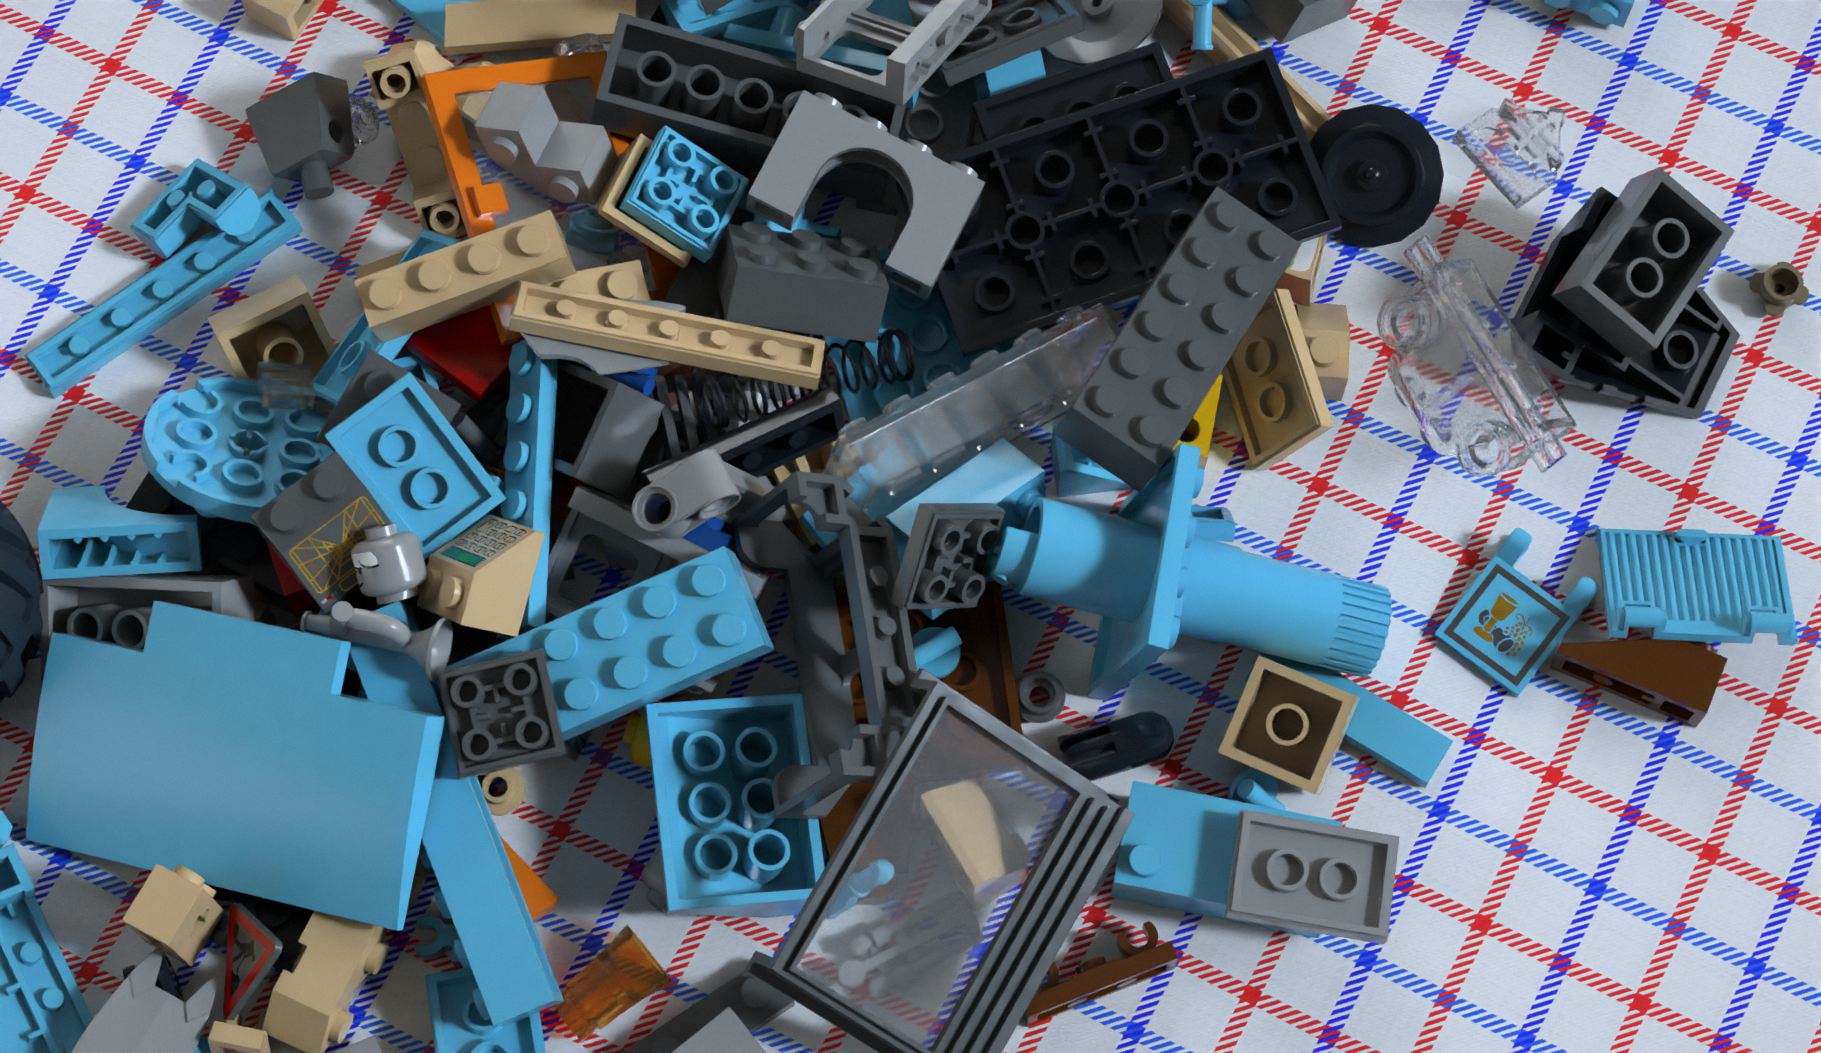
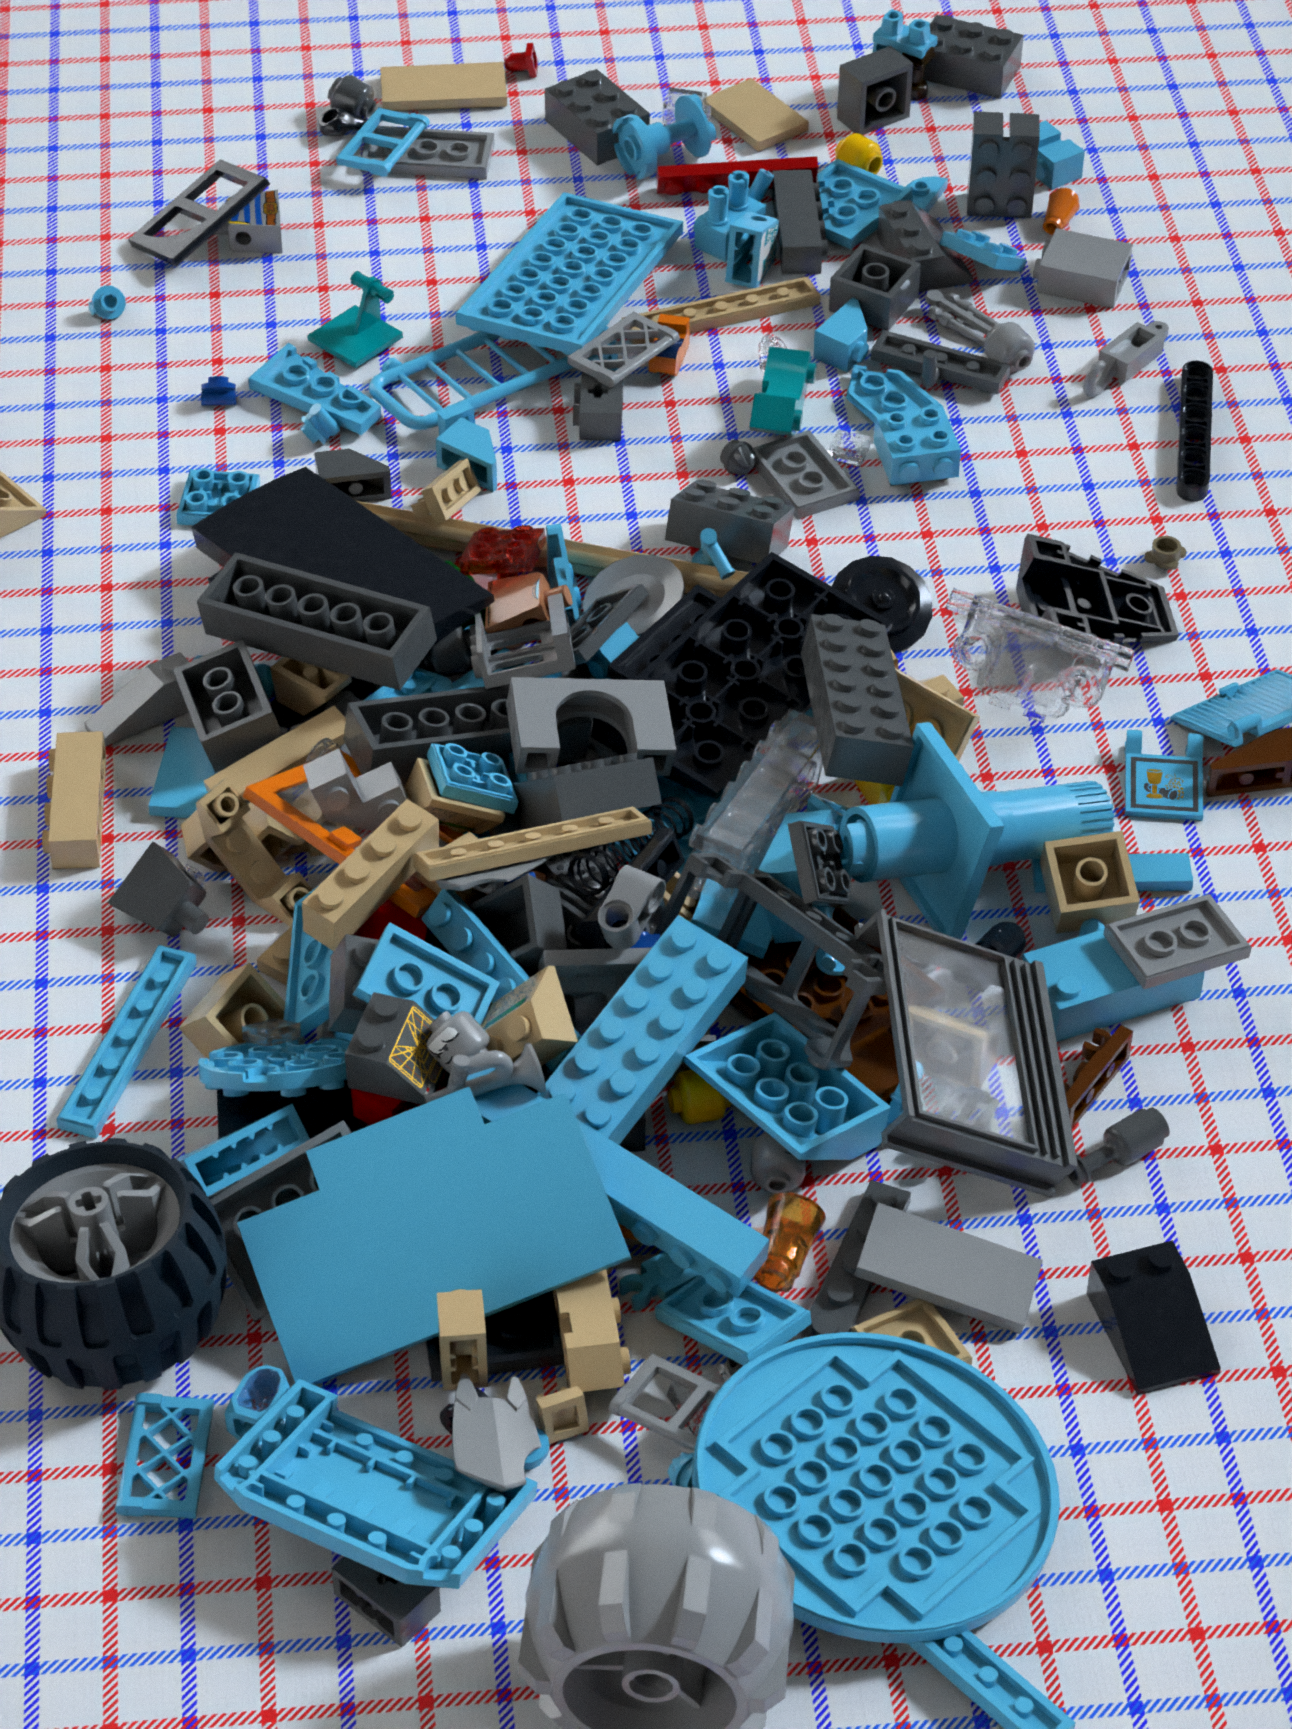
camera: 35 degrees left, 25 degrees down
medium azure brick [129,158,261,260] -> none
piece [223,903,282,1021] -> none
dark grey tile [437,648,567,780] -> none
clear slope [1452,98,1565,209] -> none
dark grey brick [1552,167,1735,358] -> none

